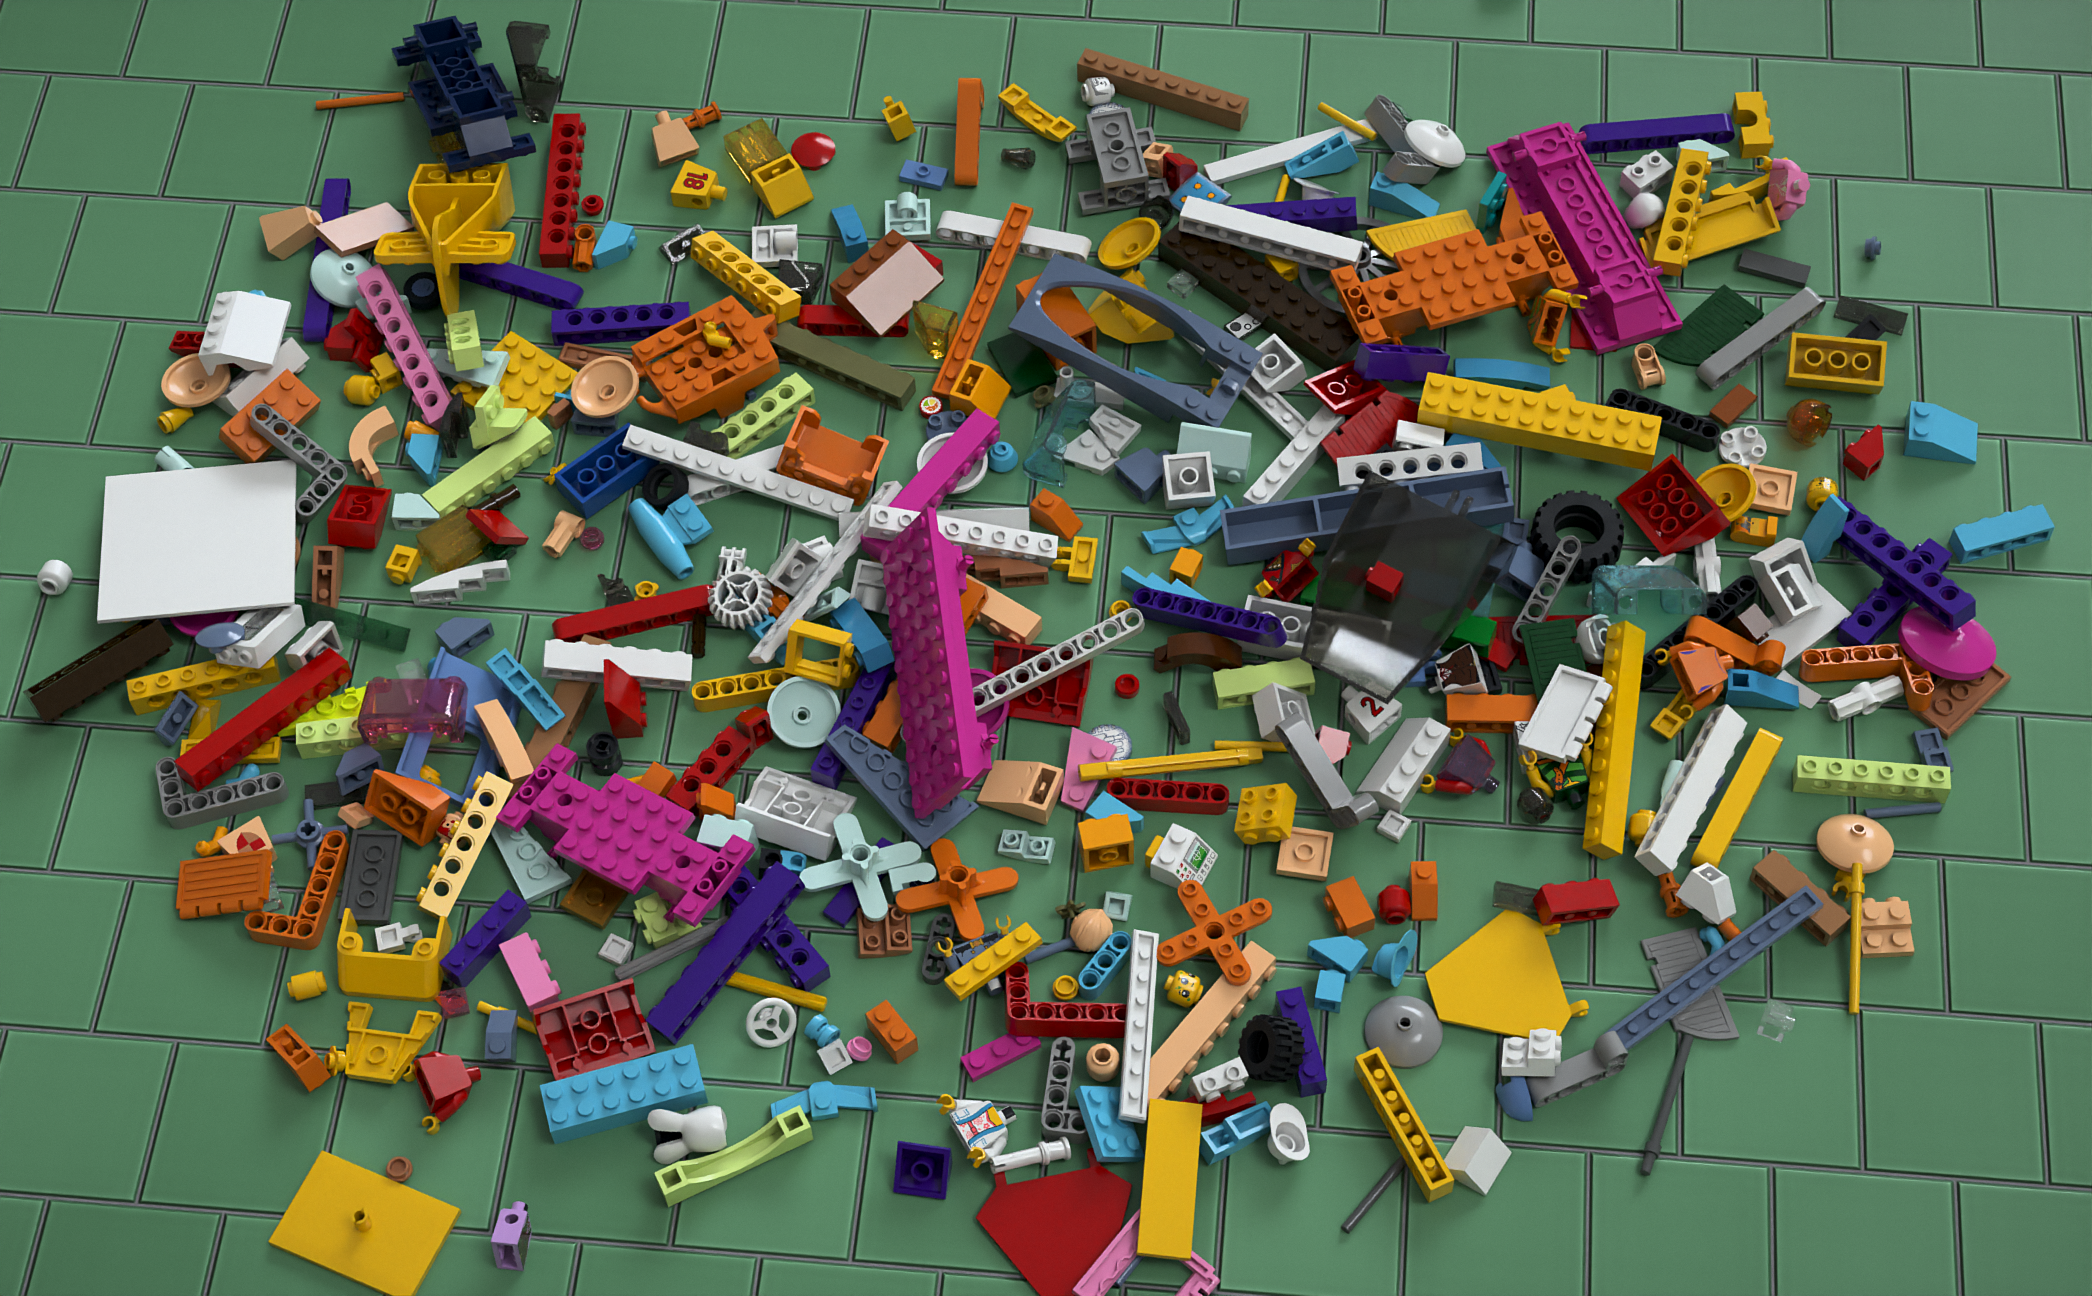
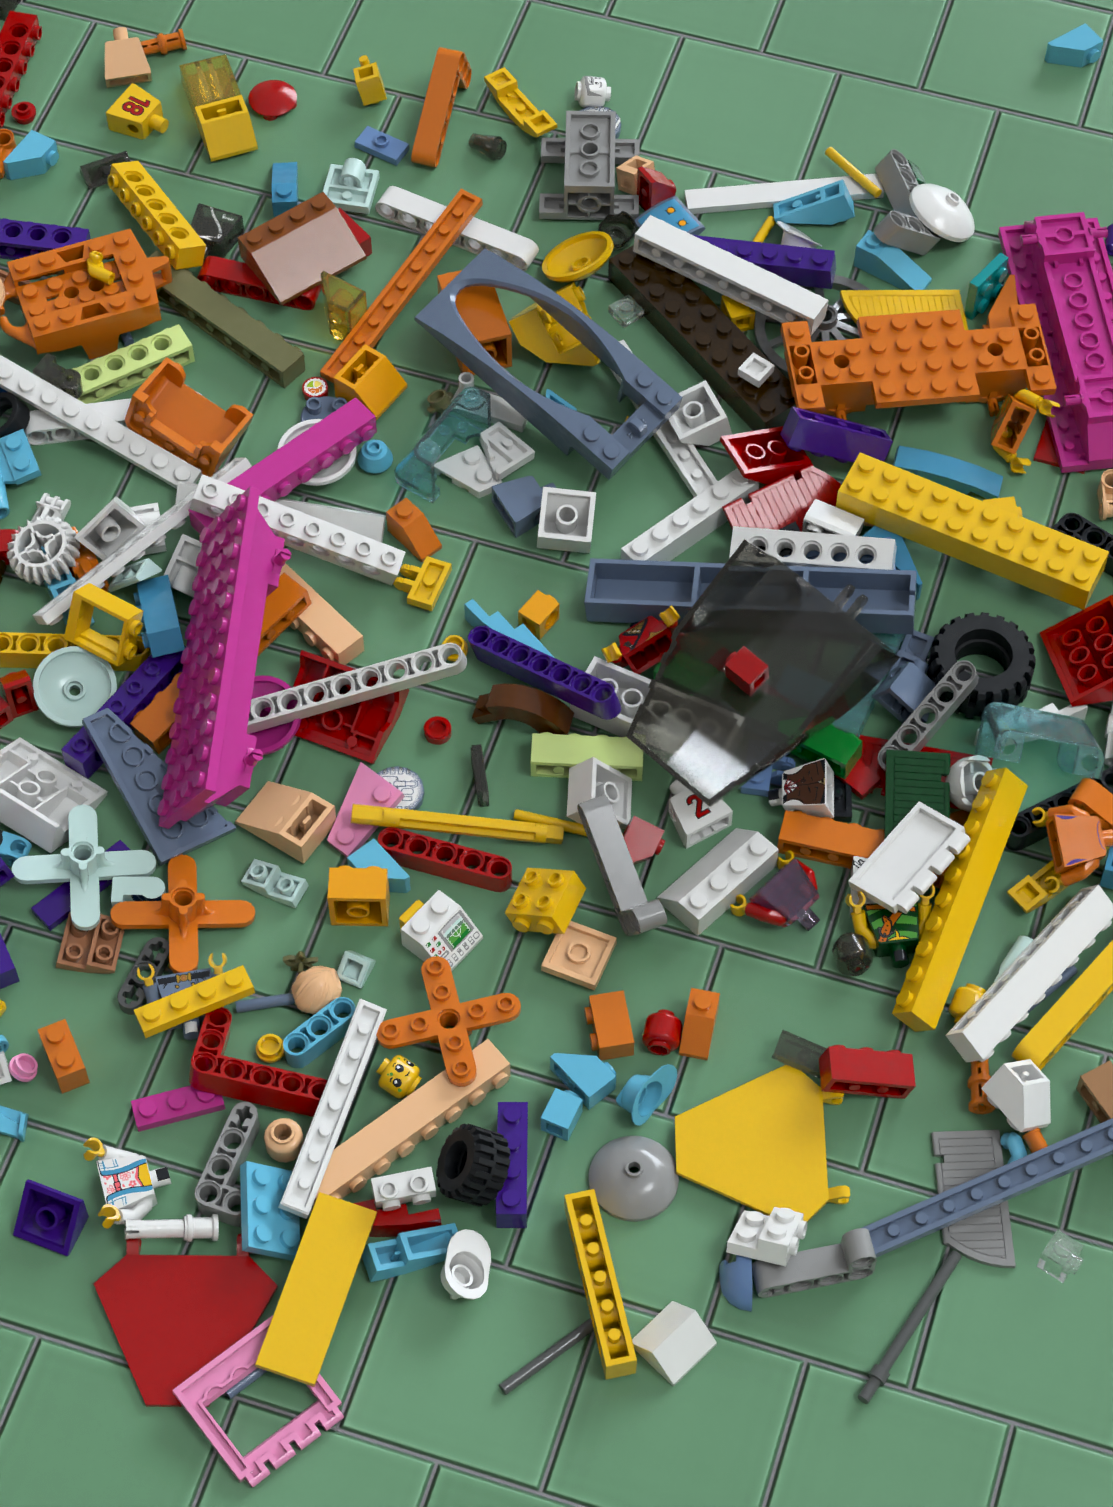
camera: 10 degrees right, 0 degrees up
white plate [752,224,798,268] -> none
nougat slope [962,555,1049,589] -> none
dark green tile [987,332,1058,398] -> none
medium nougat brick [1077,48,1249,131] -> none
medium azure plate [1141,494,1234,554] -> none
light aqua slope [1177,422,1252,483] -> none
tile [1224,312,1262,341] -> none
white tile [1376,809,1411,843] -> none
none -> white plate [738,352,775,388]

